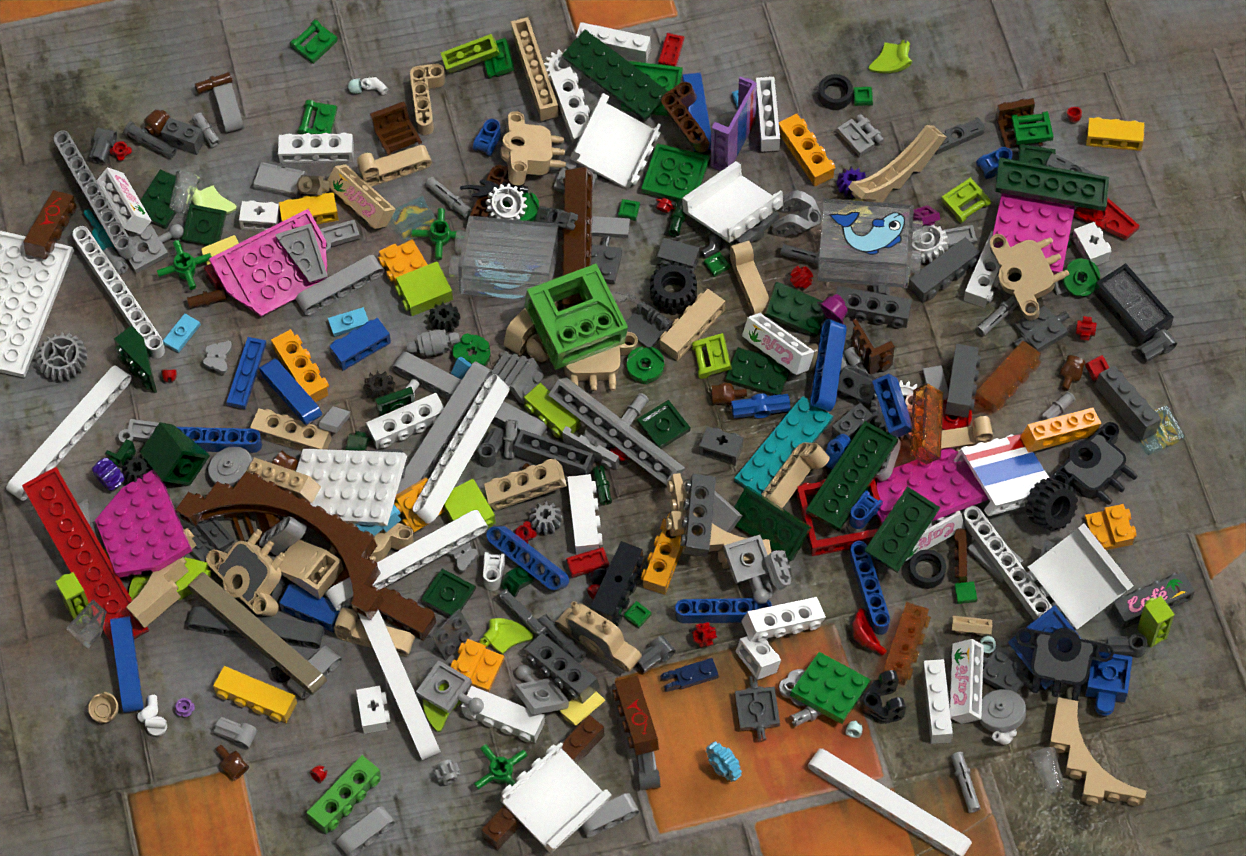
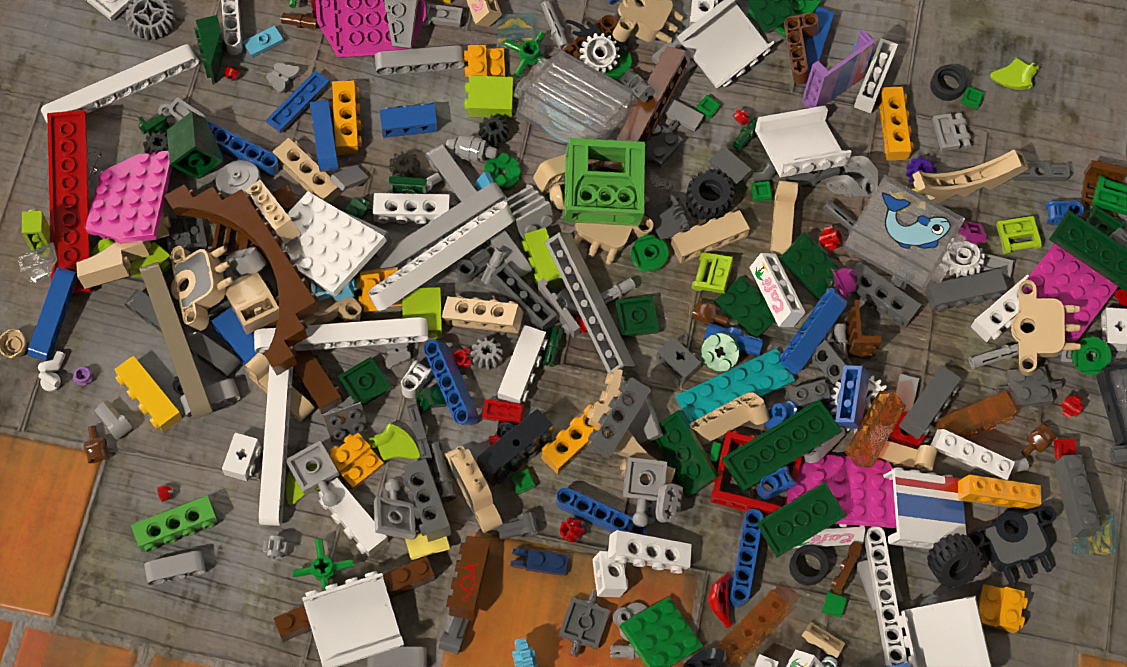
camera: 20 degrees right, 5 degrees up
dark purple gear [92,458,124,491] -> none
medium azure plate [328,307,369,337] -> none
green plate [641,143,710,201] -> none
none -> plate [701,332,741,371]
none -> green tile [709,442,721,467]
none -> white brick [930,429,1015,480]

